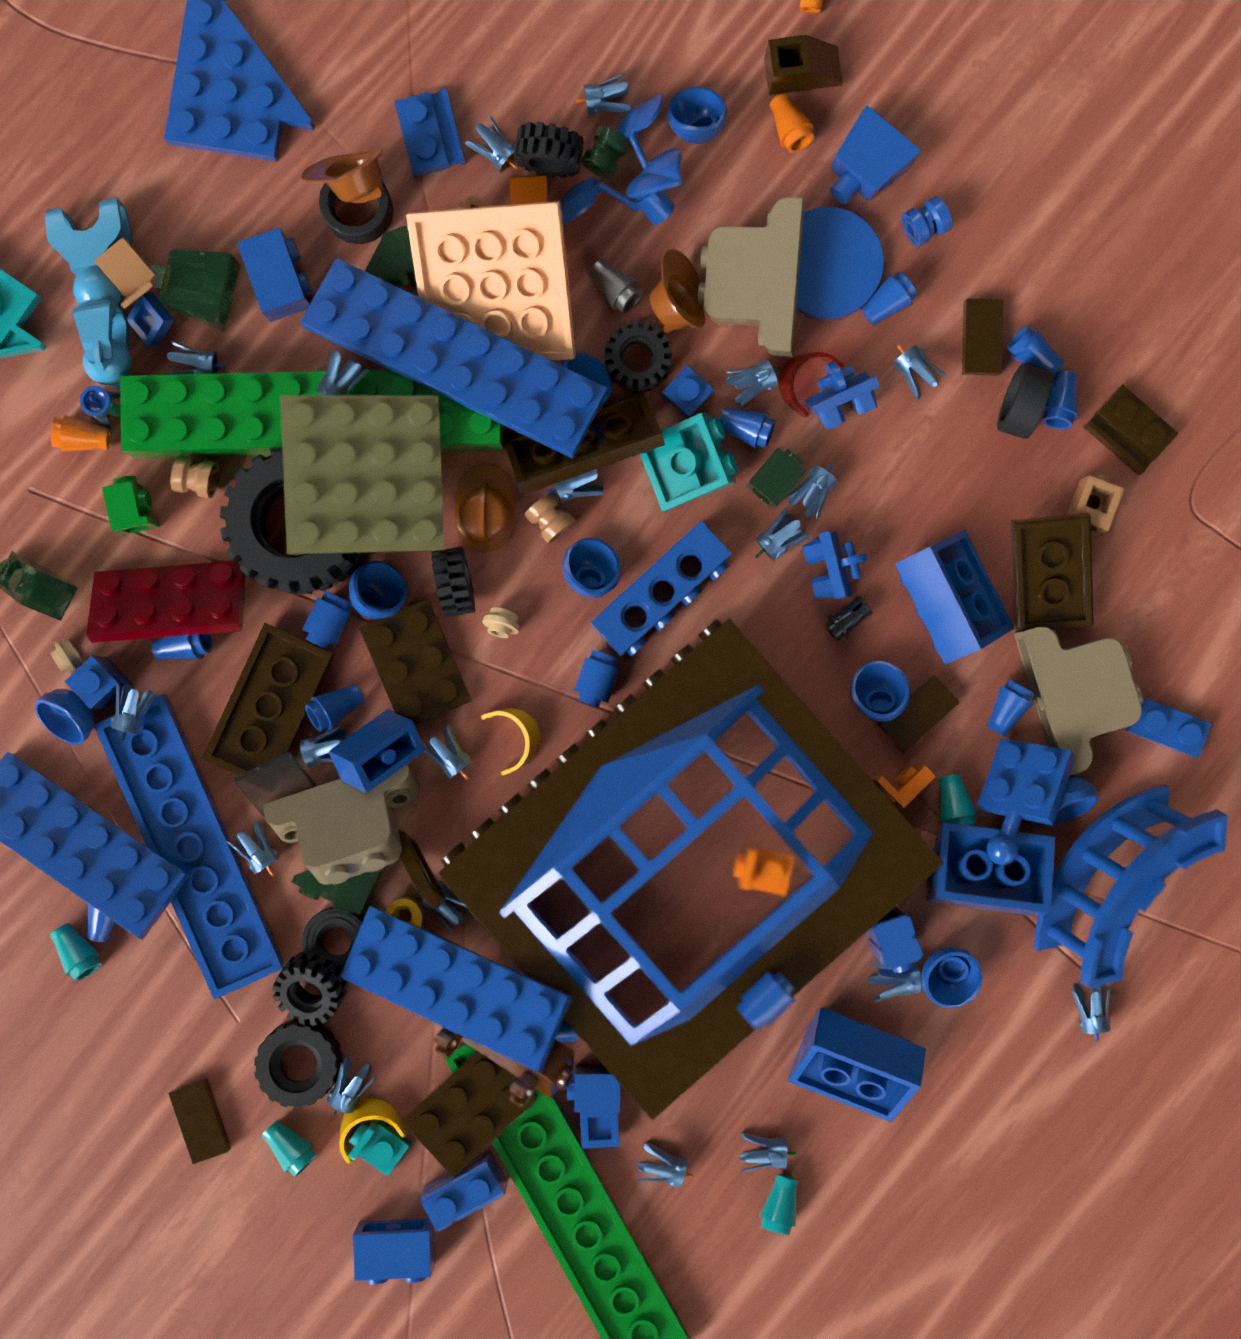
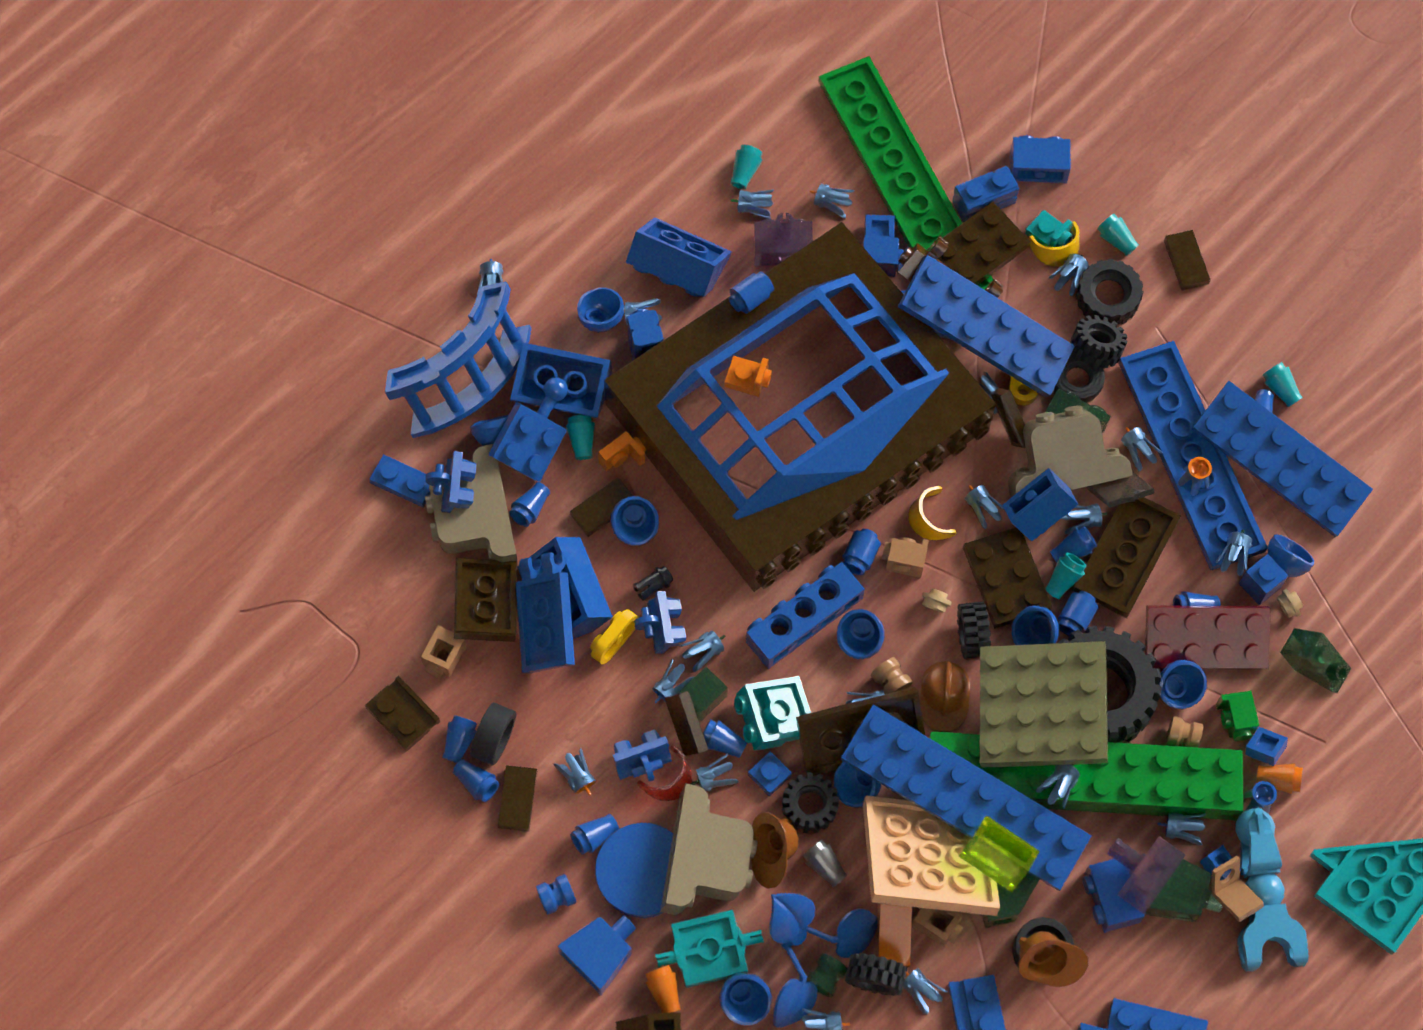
camera: 170 degrees left, 20 degrees down
none -> blue hips [425,451,477,513]
none -> blue tile [516,552,575,673]
none -> yellow plate [590,609,639,664]
none -> teal plate [655,910,764,988]
none -> dark brown tile [664,691,708,756]
none -> clear purple brick [753,213,813,266]
none -> medium nougat brick [882,537,929,578]
none -> clear neon green brick [959,815,1040,892]
none -> teal cone [1045,552,1086,599]
none -> clear purple brick [1107,836,1185,914]
none -> blue piece [1158,660,1207,709]
none -> piece [1178,457,1212,496]
none -> blue plate [1245,727,1288,766]

